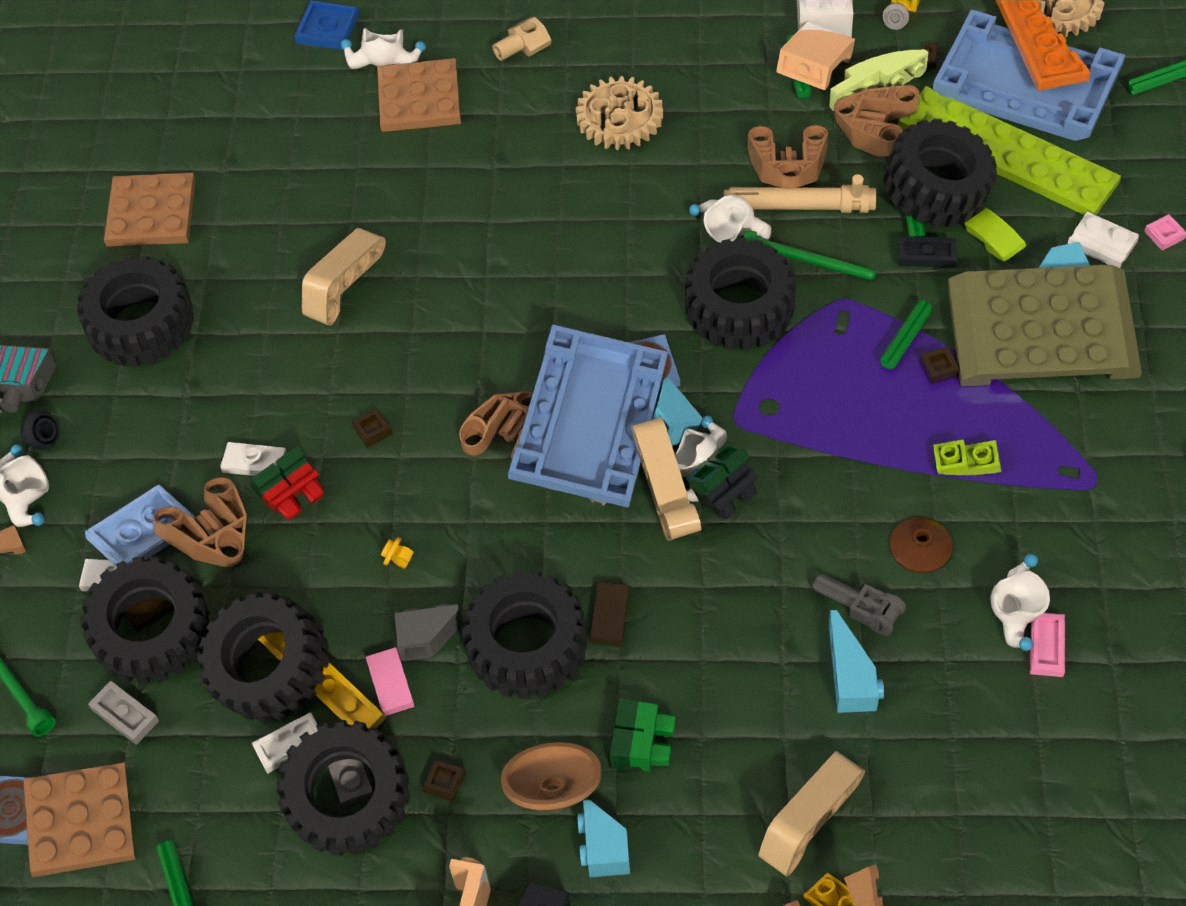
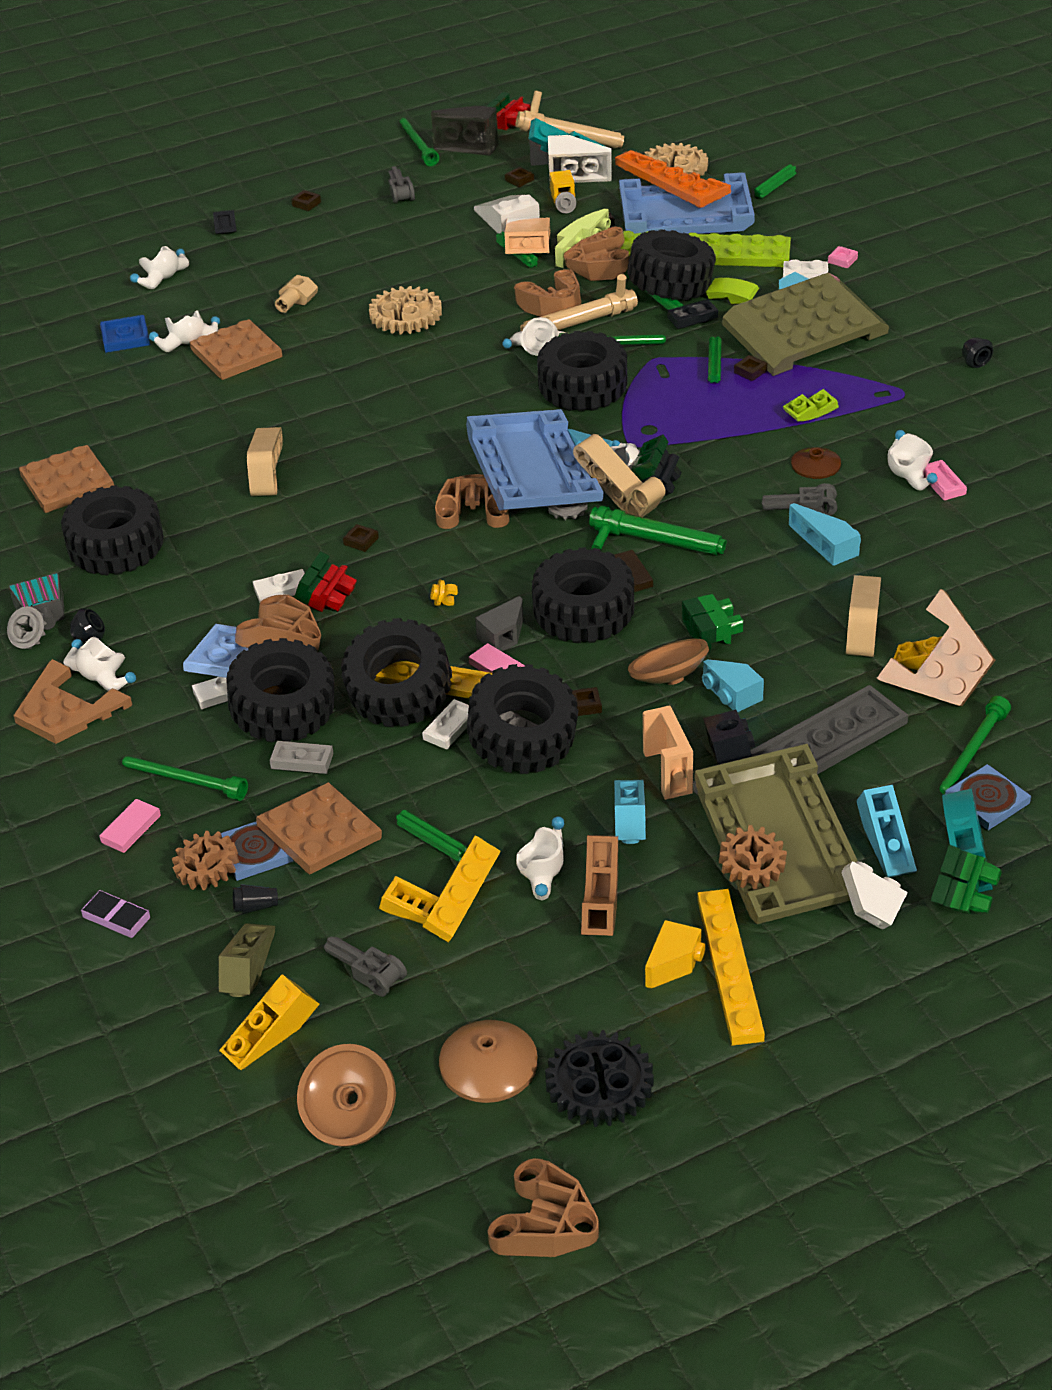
camera: 30 degrees left, 15 degrees down
none -> green cylinder [589,506,727,556]

